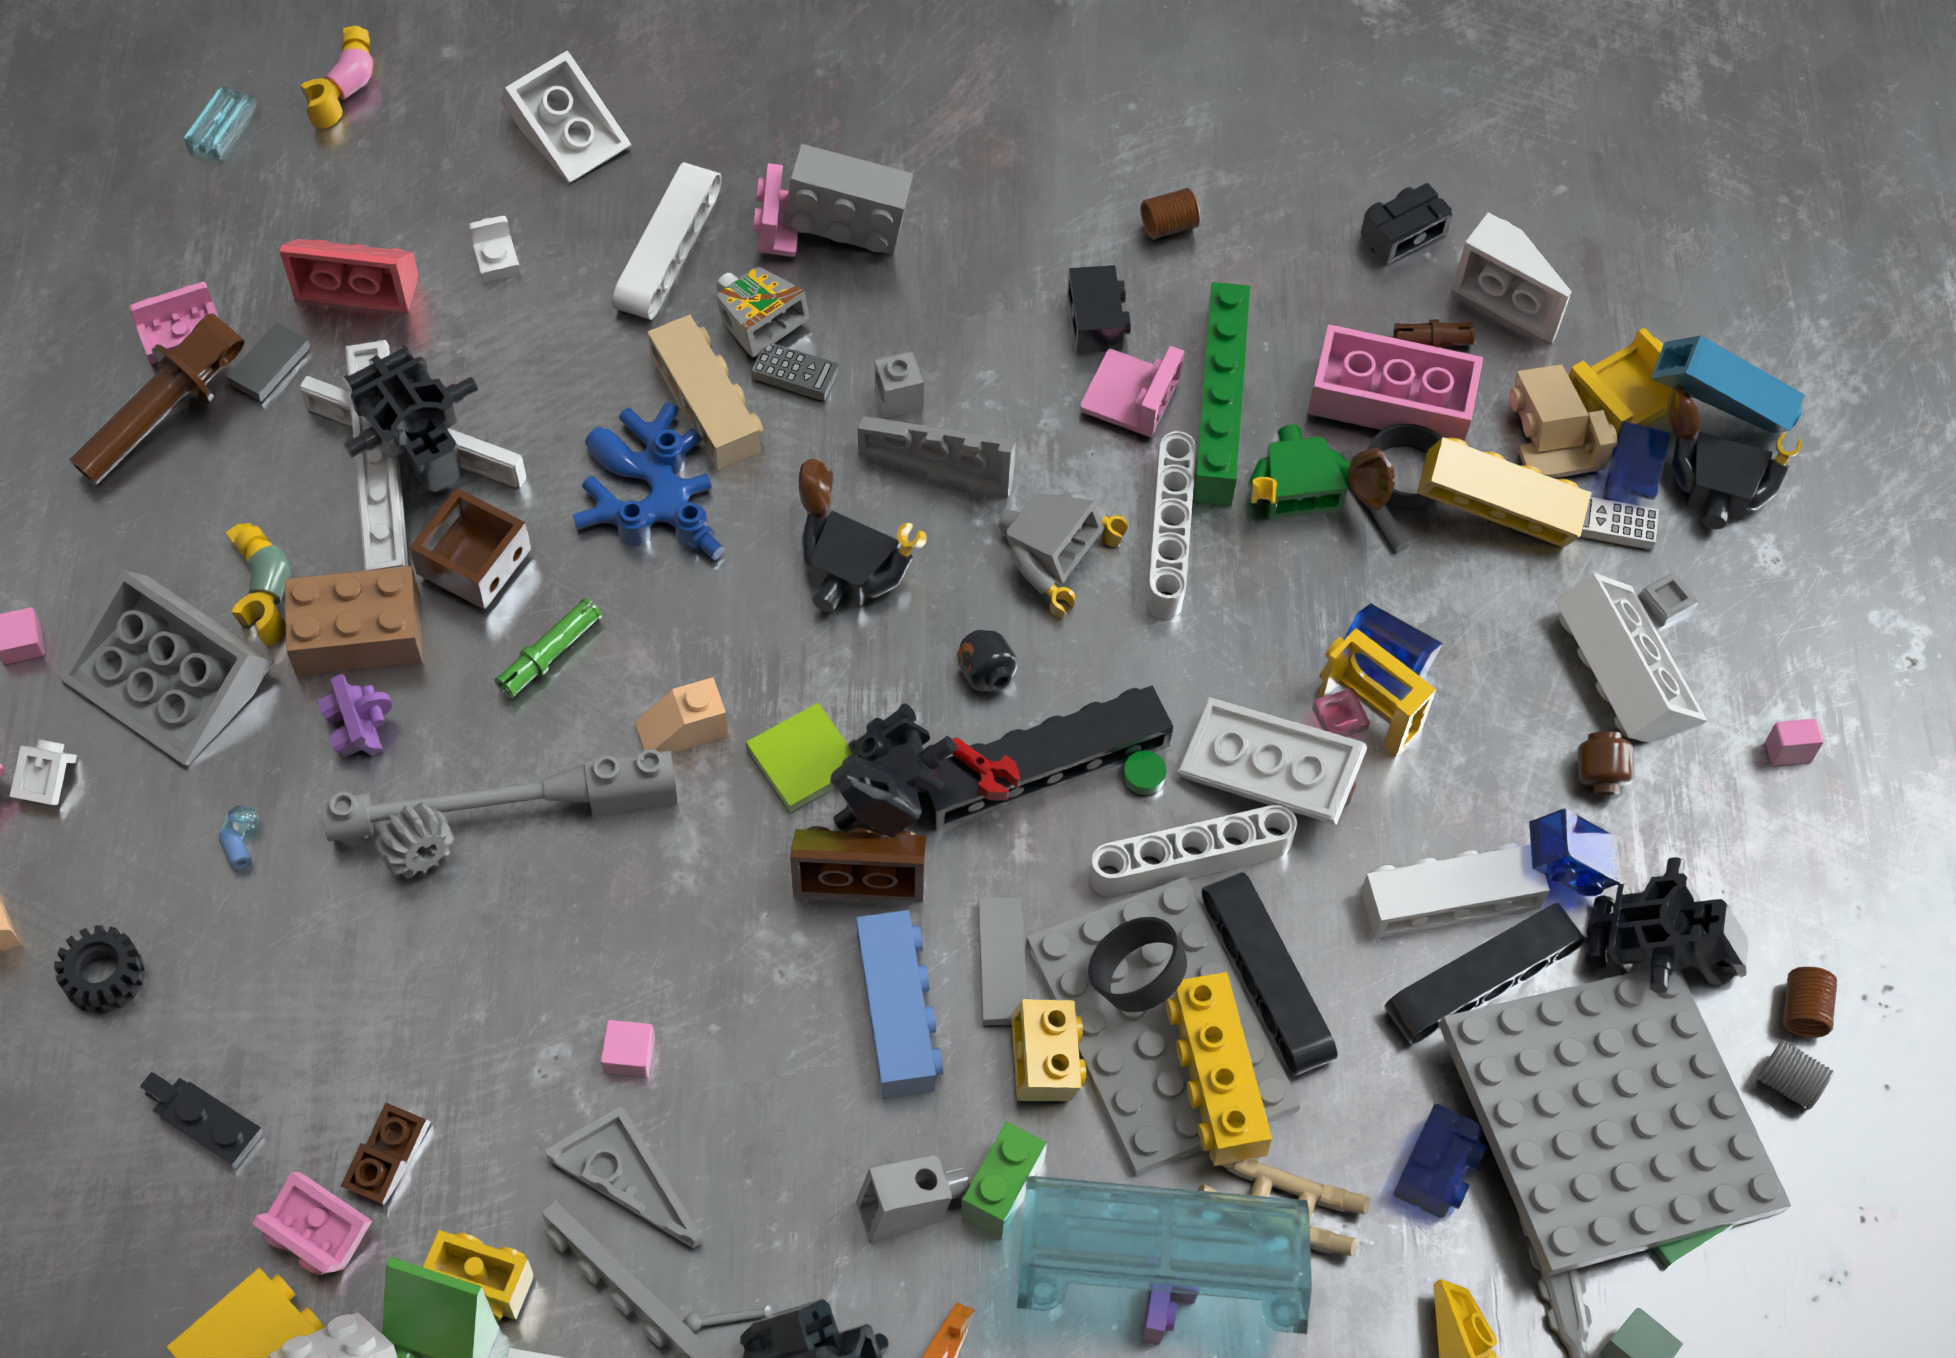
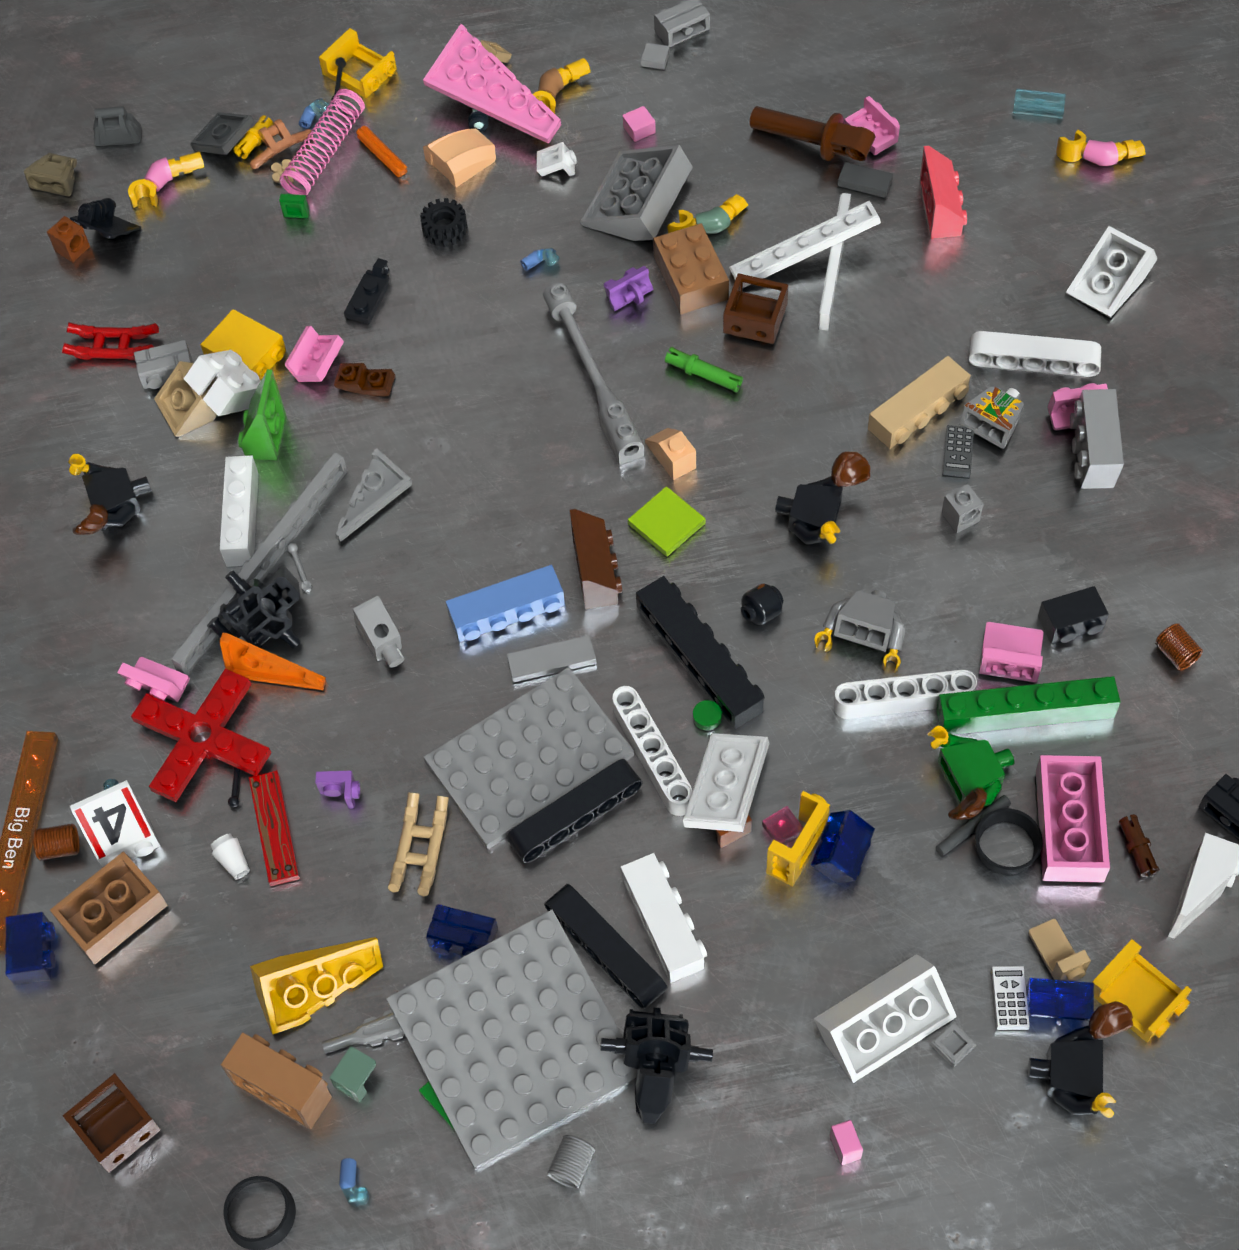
camera: 85 degrees right, 0 degrees up
black piece [343,345,478,494] -> none
light grey gear [375,802,454,879] -> none
yellow brick [423,1230,534,1321] -> none
white bracket [468,216,521,283] -> none
blue plant [572,403,725,559] -> none
bright pink piece [601,1020,655,1077] -> none
black piece [830,703,957,838] -> none
light grey wing [857,416,1016,498] -> none
red bar [952,737,1020,800] -> none
bright green brick [961,1121,1047,1239] -> none
yellow brick [1011,999,1086,1101] -> none
clear light blue windscreen [1017,1175,1312,1334] -> none
black tyre [1088,917,1187,1012] -> none
yellow brick [1166,972,1272,1166] -> none
brick [1417,437,1591,548] -> none
tan brick [1509,364,1589,452] -> none
clear blue brick [1529,808,1621,897] -> none
reddish brown head [1578,731,1635,796] -> none
dark azure slope [1651,336,1805,433] -> none
dark orange piece [1783,966,1838,1038] -> none

